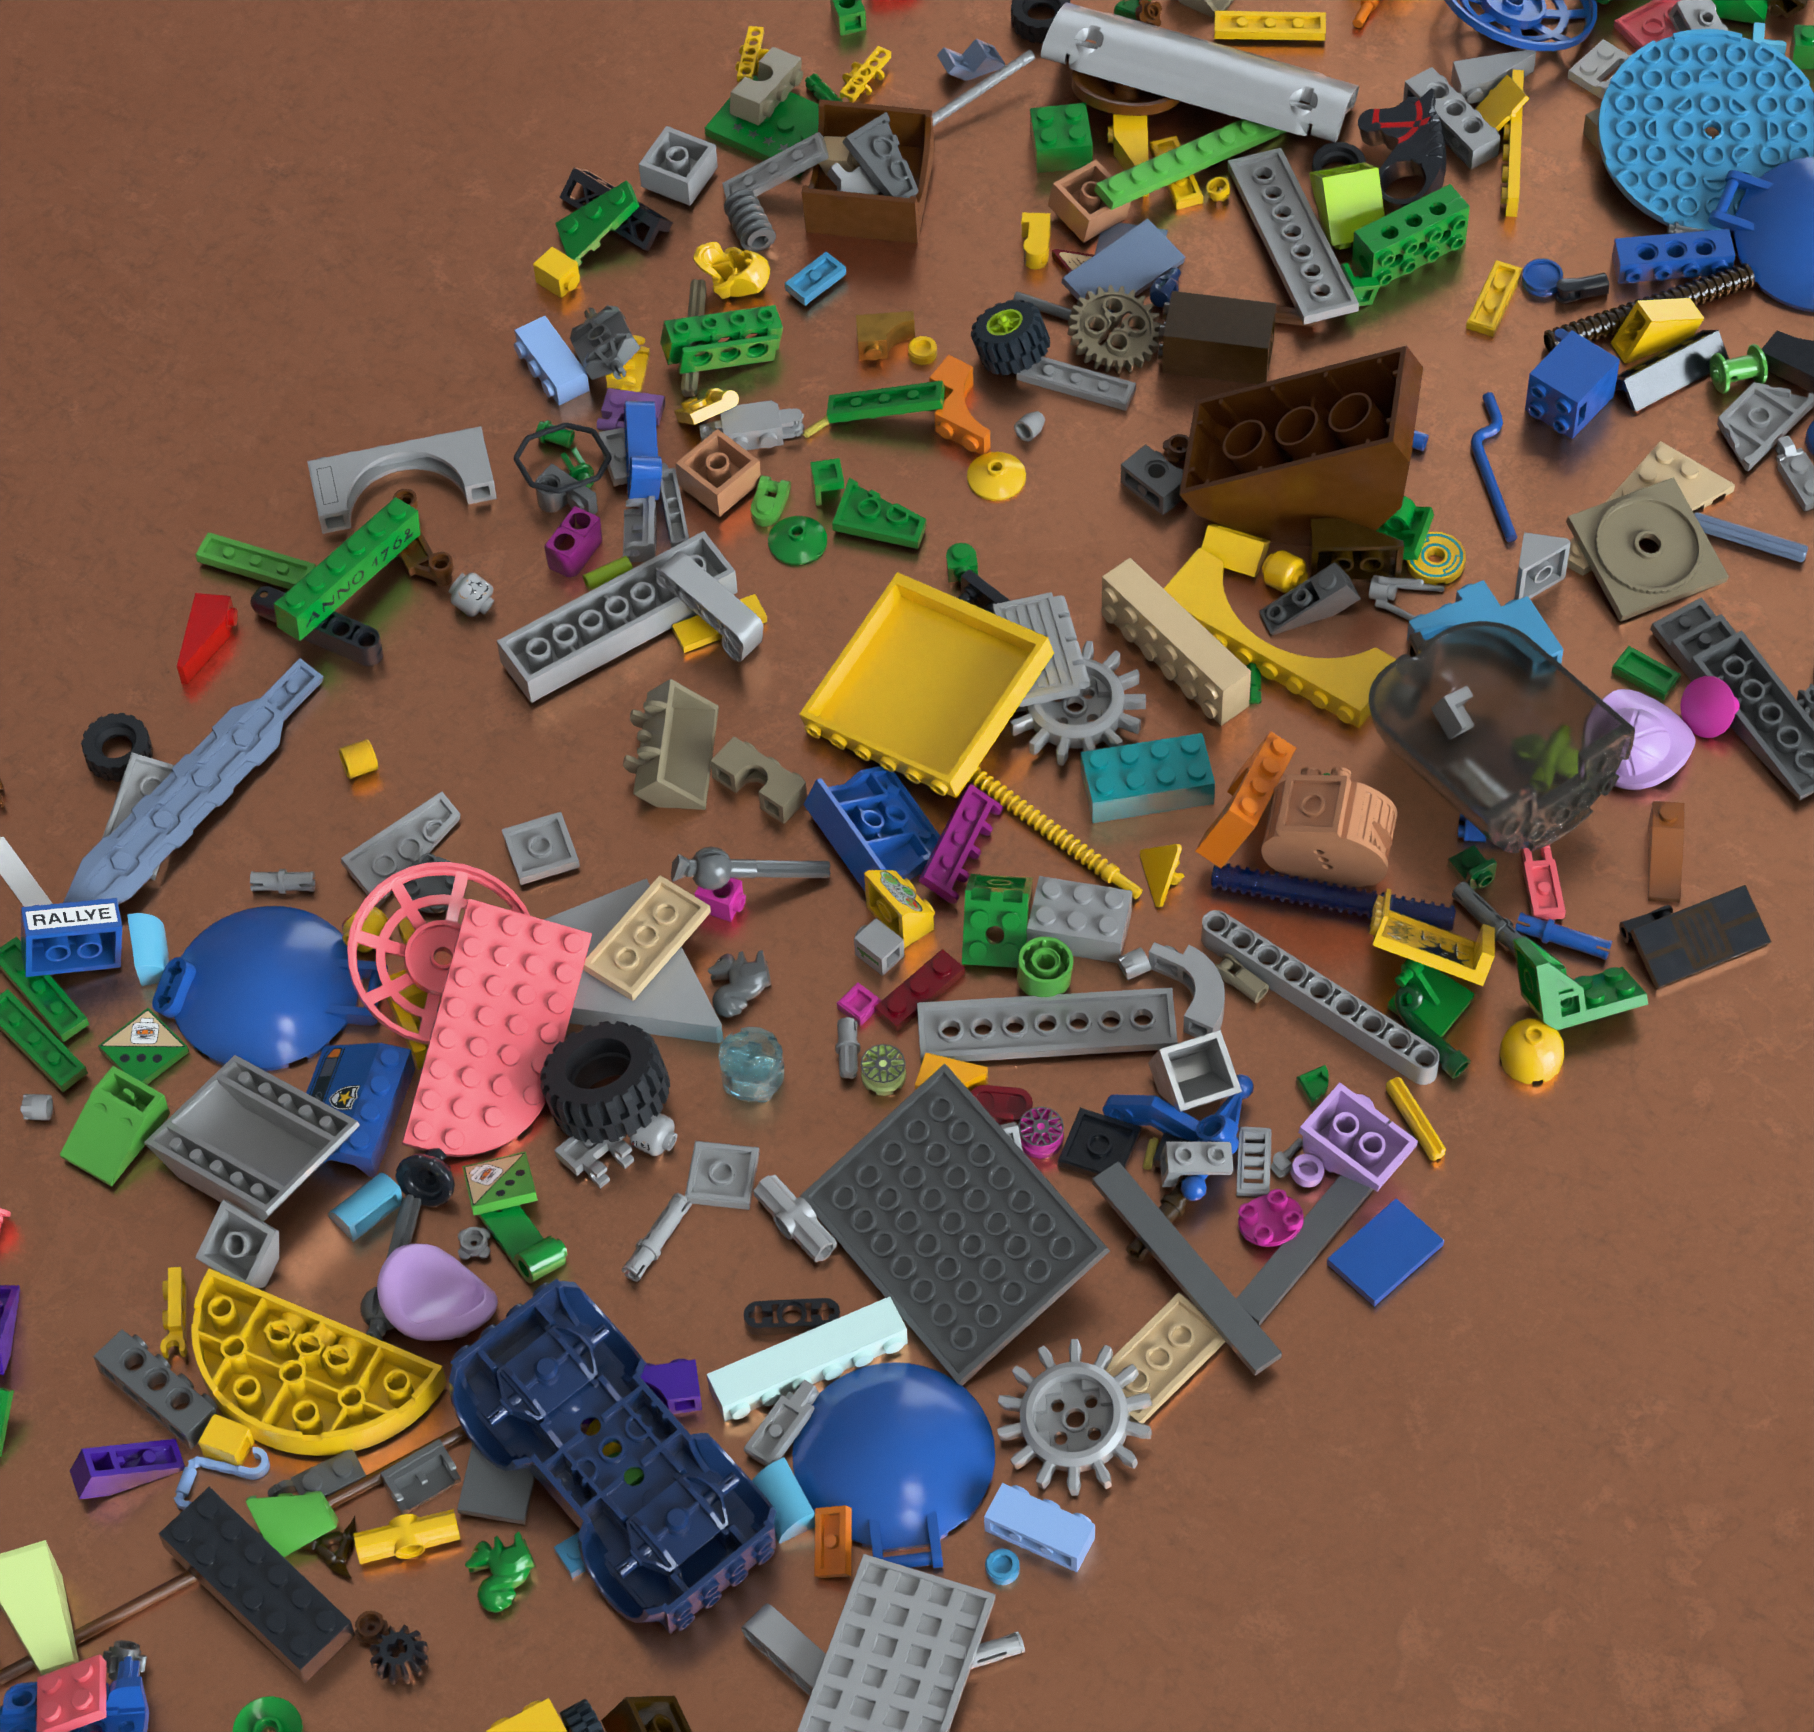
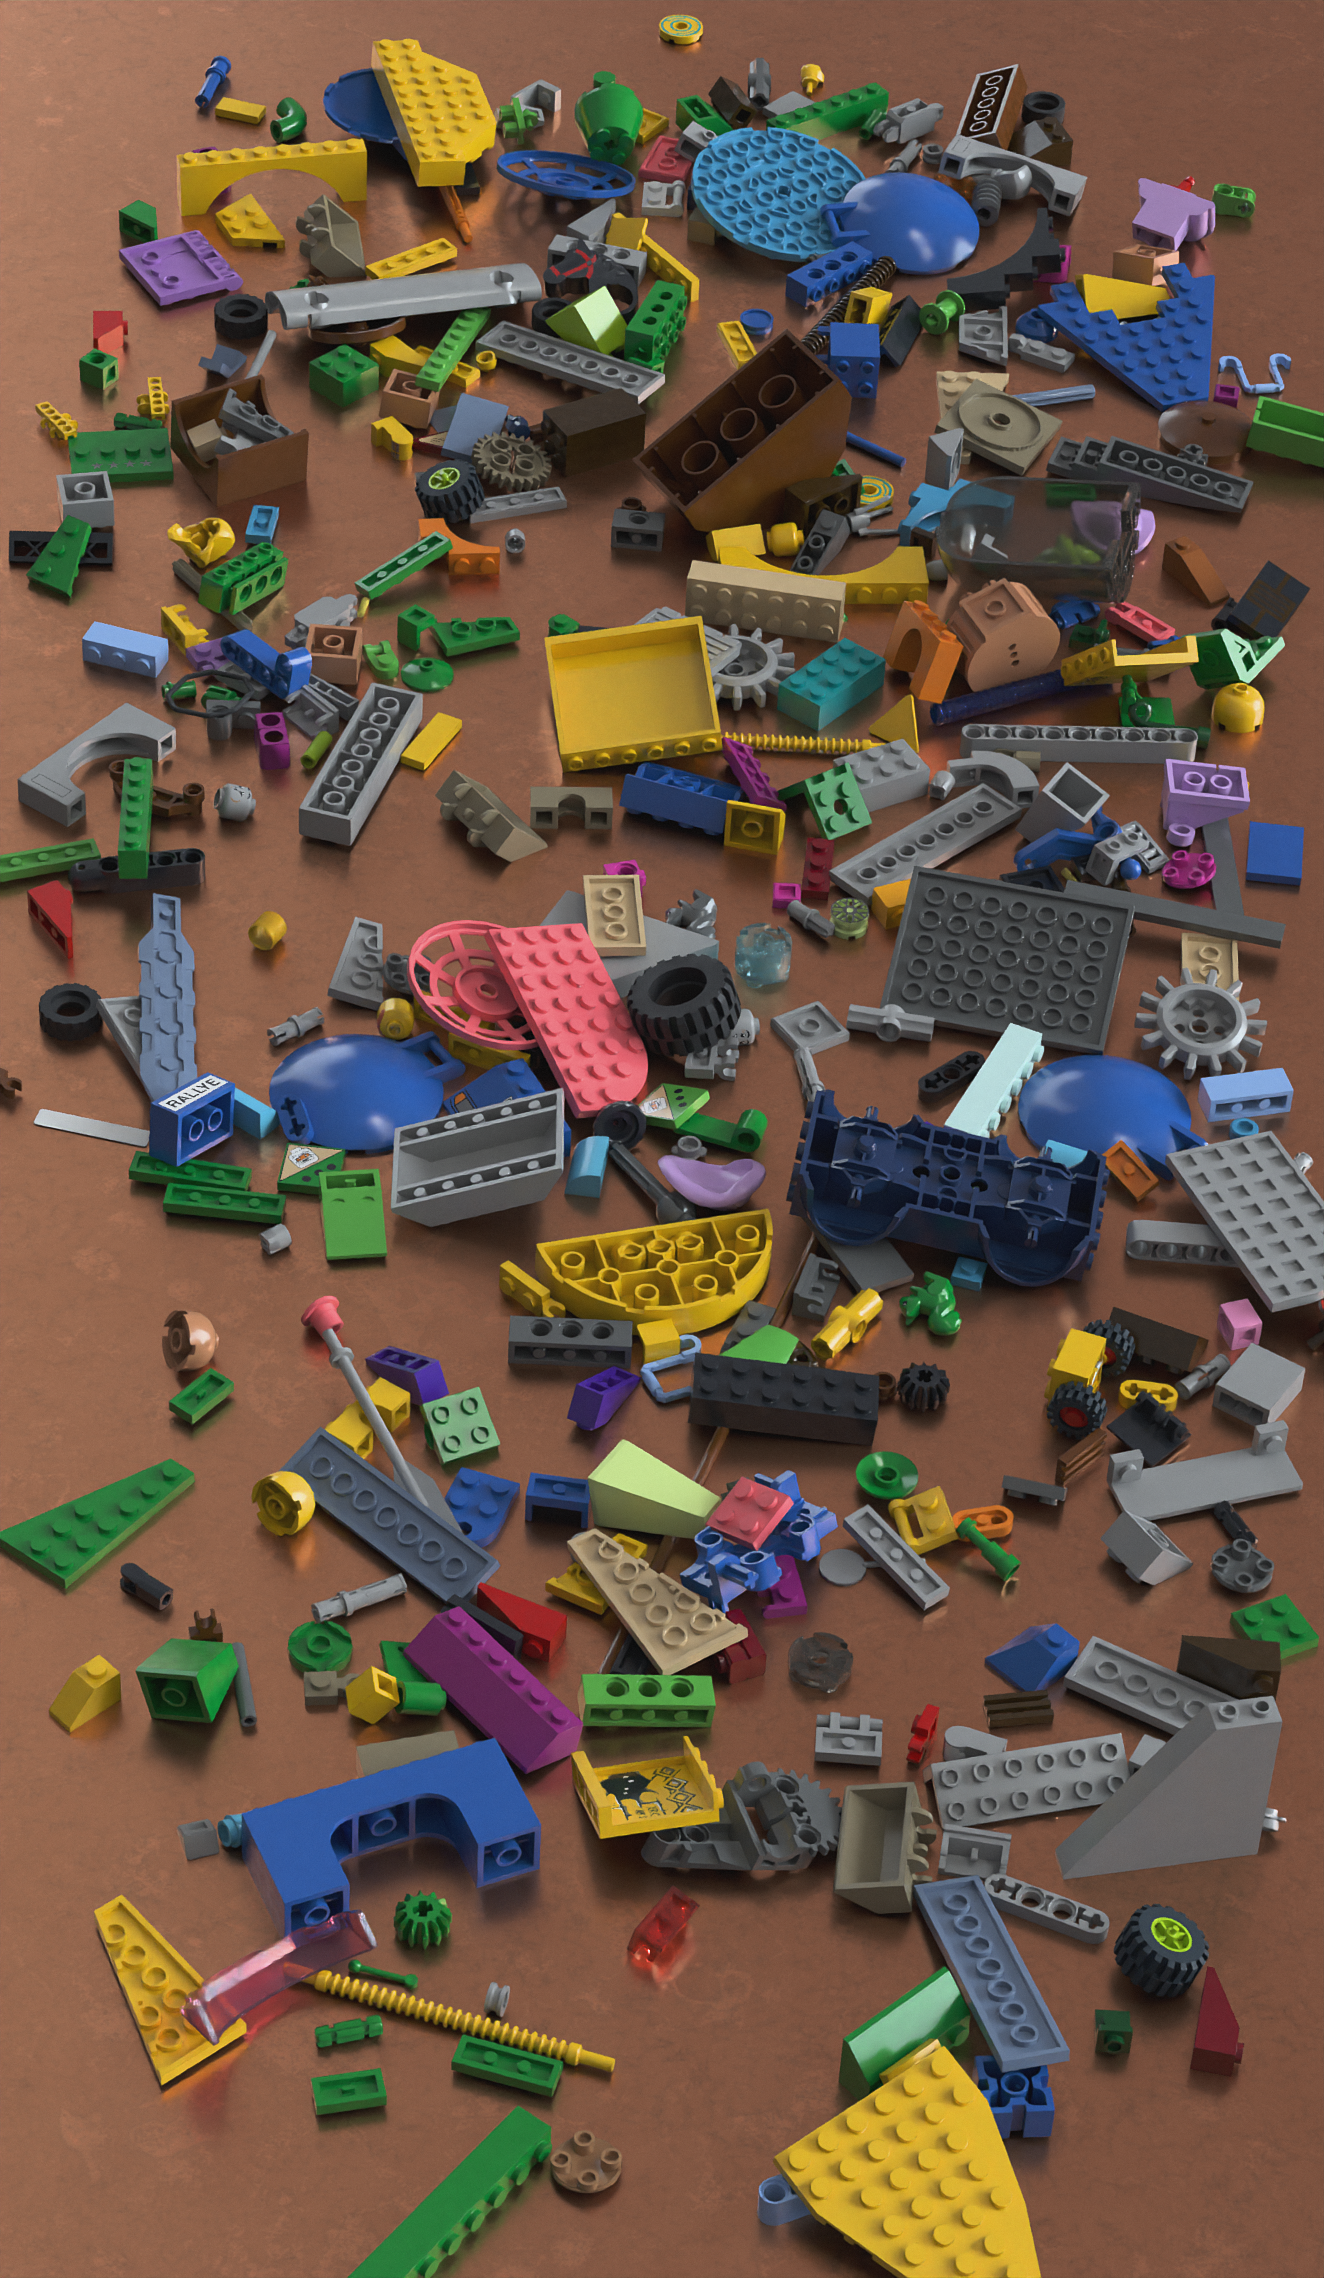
camera: 45 degrees left, 15 degrees down
light grey slope [195,1199,280,1288] -> none
light grey plate [502,812,580,885] -> none
yellow brick [533,247,580,298] -> none
dark grey plate [570,305,640,380] -> none
light grey beam [656,551,764,662] -> none
dark grey piece [671,846,831,890] -> none
yellow plate [674,388,739,425] -> none
light grey tile [722,132,829,199] -> none
dark grey piece [724,189,776,252] -> none
dark tan arch [730,47,803,126] -> none
light grey hinge [743,1379,820,1467] -> none
light grey brick [854,918,905,976] -> none
pearl gold arch [856,311,915,360] -> none
yellow tile [908,336,937,365] -> none
yellow dish [967,452,1026,501] -> none
bright green piece [1017,937,1073,997] -> none
light grey hand [1271,1138,1303,1178] -> none
green tile [1296,1065,1329,1108] -> none
black bar [1555,272,1610,304] -> none
dark pink dish [1680,676,1740,738] -> none

